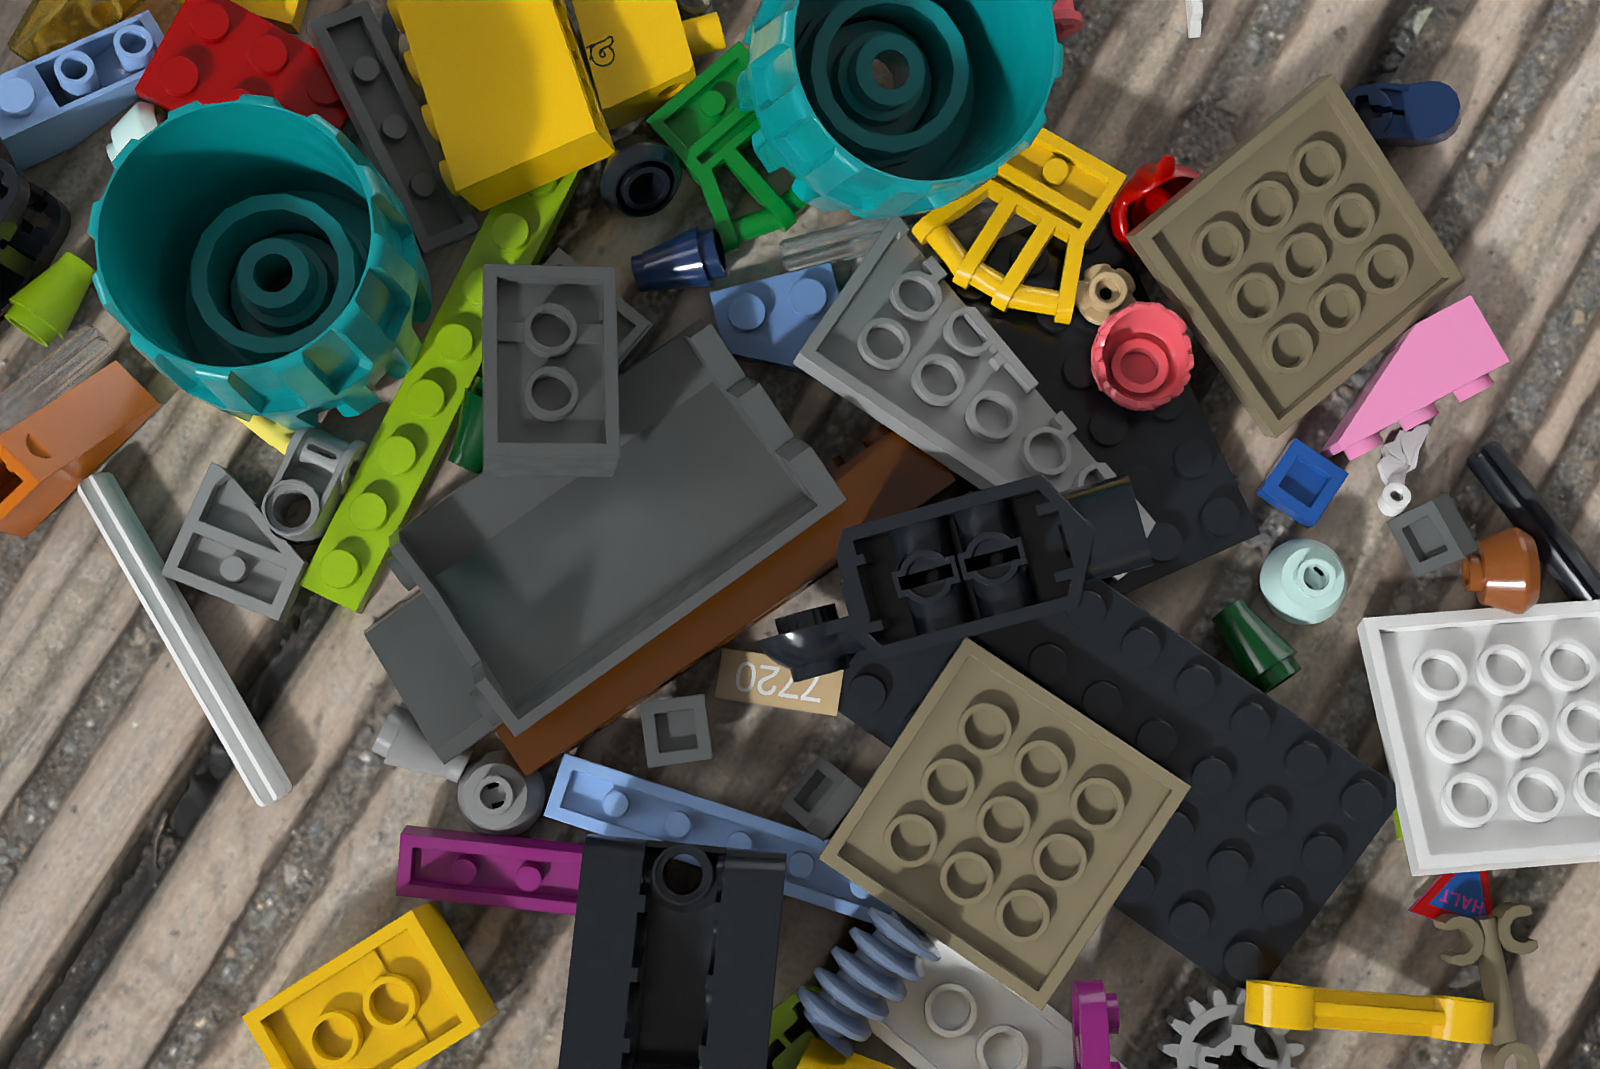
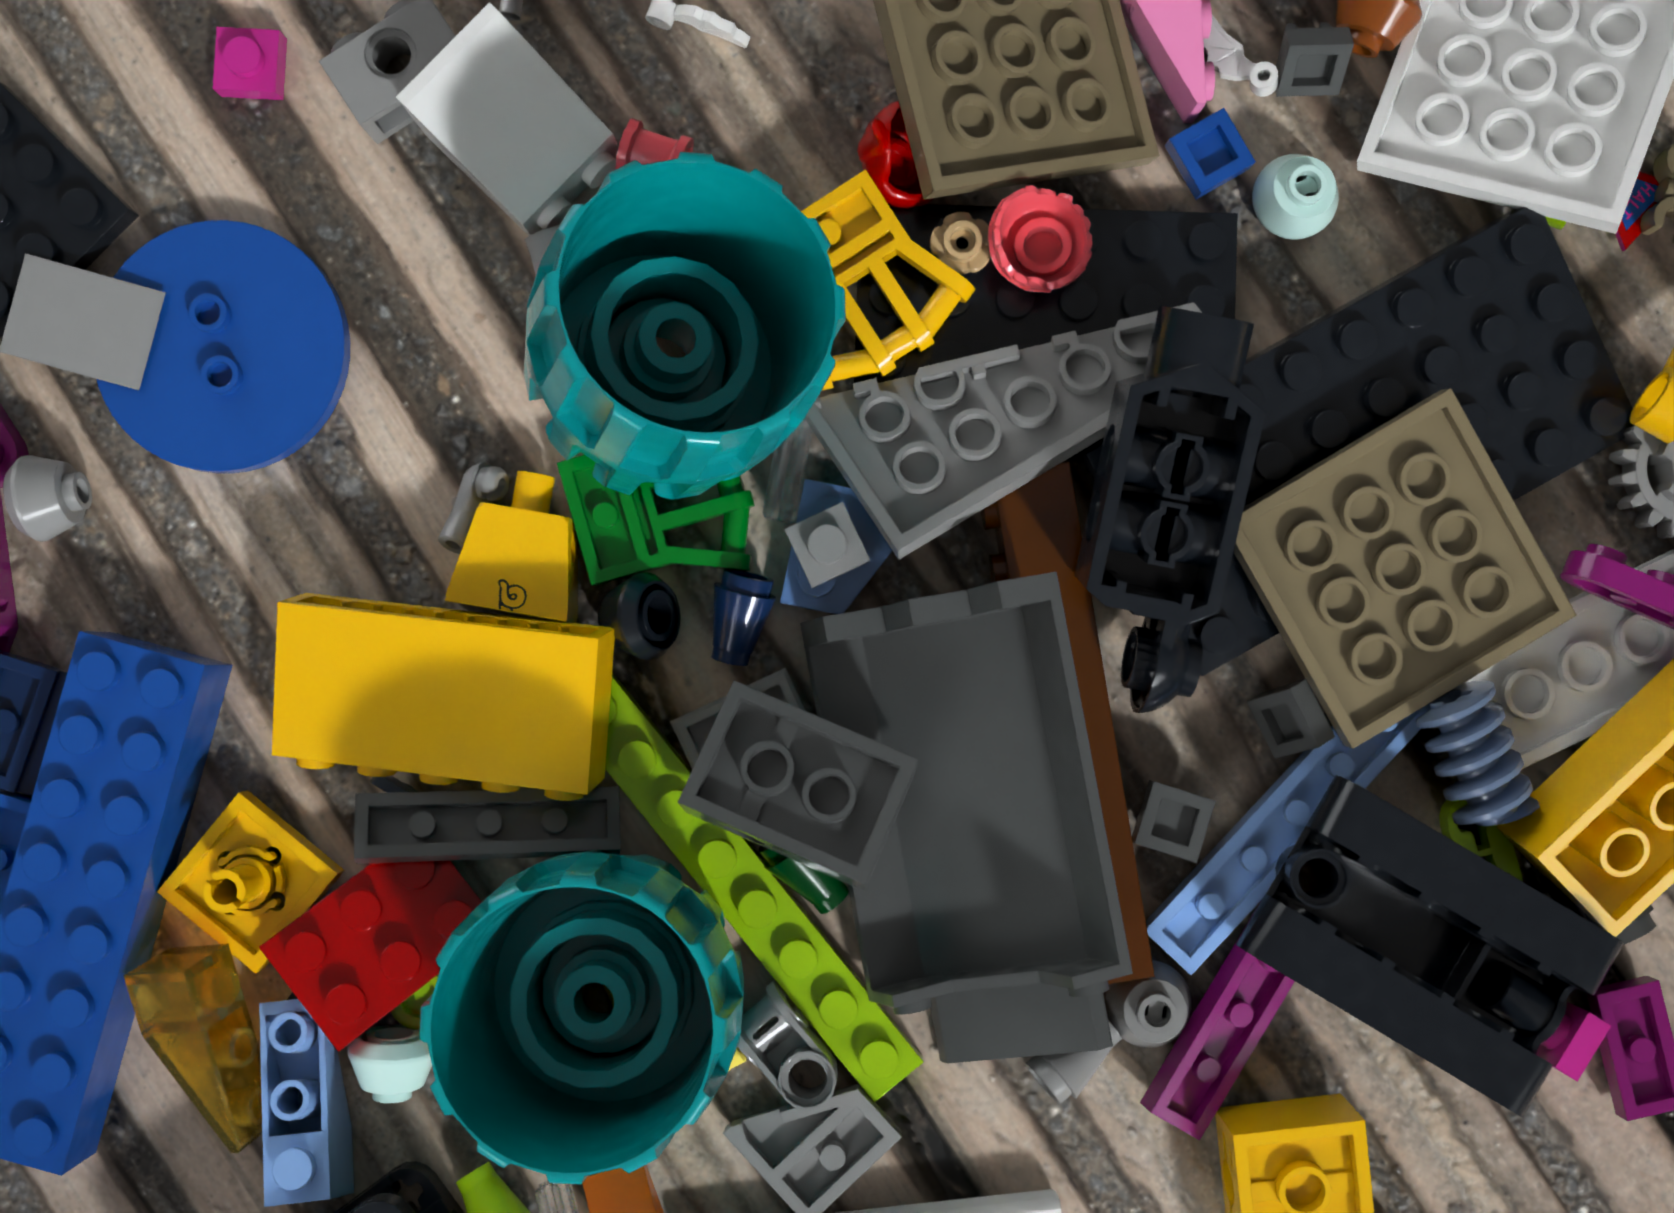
camera: 65 degrees left, 5 degrees up
tan sticker [715,648,844,716] -> none
dark green cone [1211,598,1302,694] -> none
none -> light grey plate [784,502,870,589]

